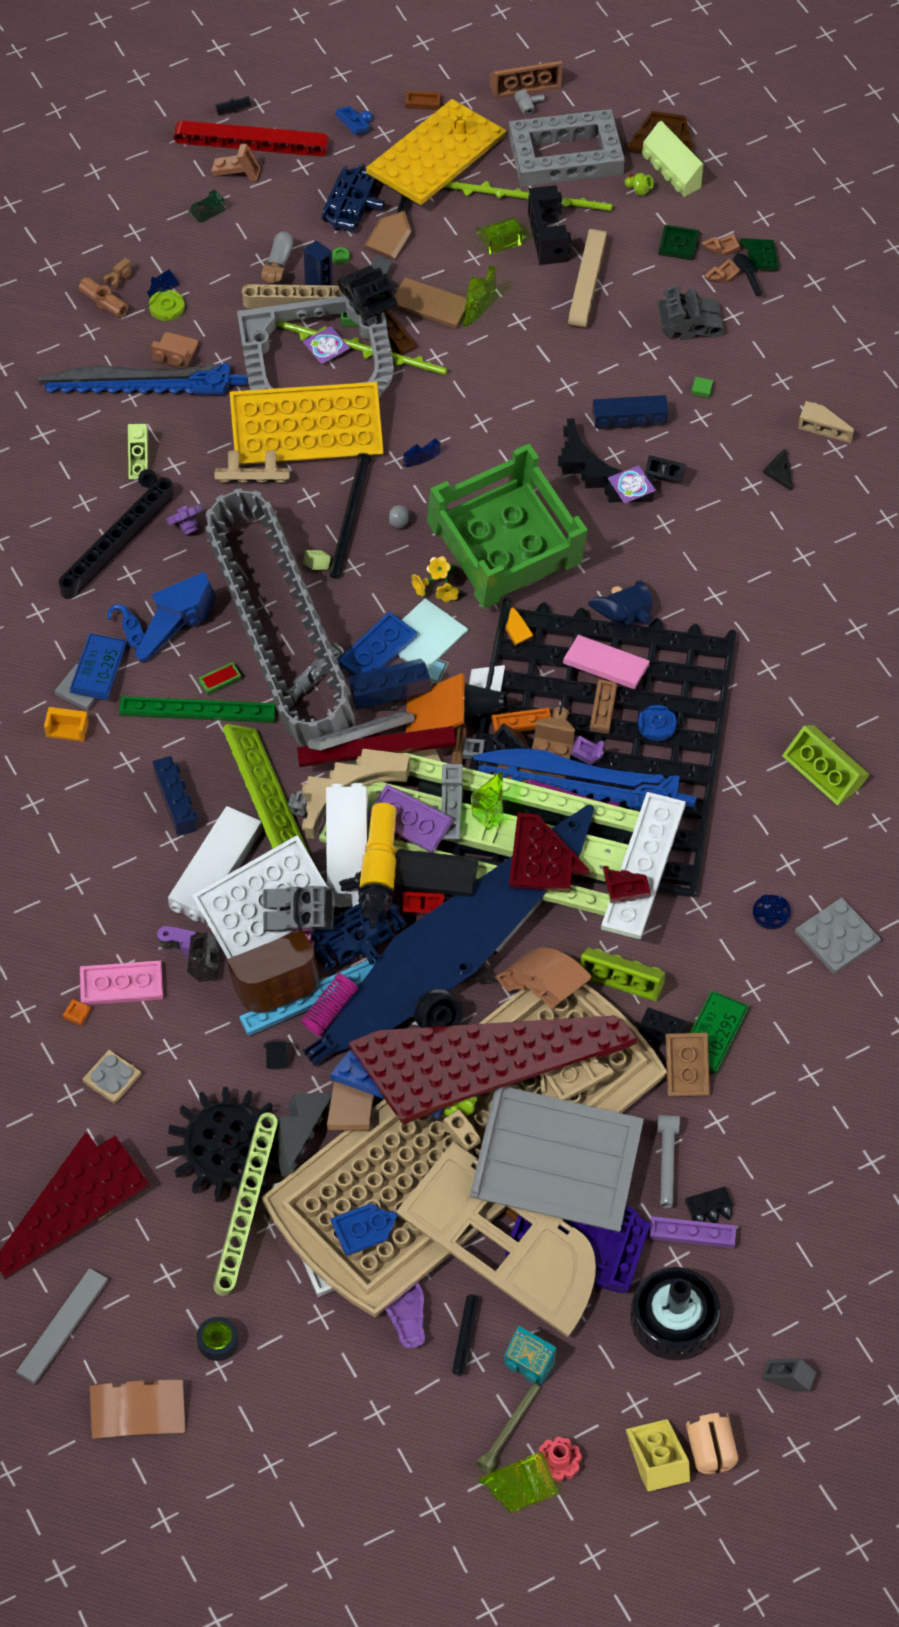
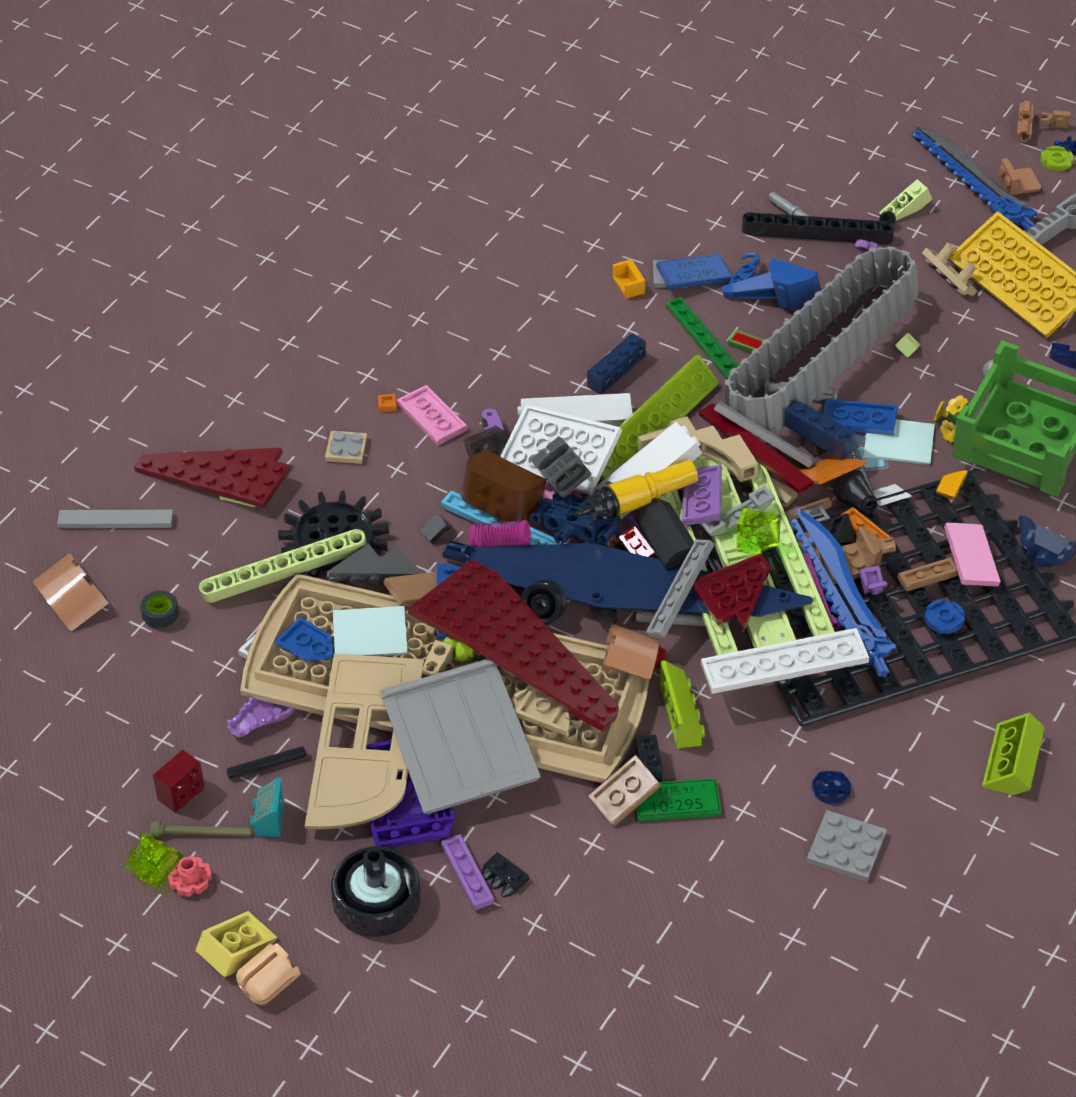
camera: 60 degrees right, 10 degrees down
black axle [330,453,372,579] -> none
dark red wing [603,866,650,903] -> none
light grey piece [658,1115,680,1208] -> none
dark grey slope [762,1358,816,1392] -> none
none -> dark red brick [153,750,205,813]
none -> light aqua piece [333,606,408,657]
none -> light grey tile [646,540,714,638]
none -> light grey pin [768,192,810,216]

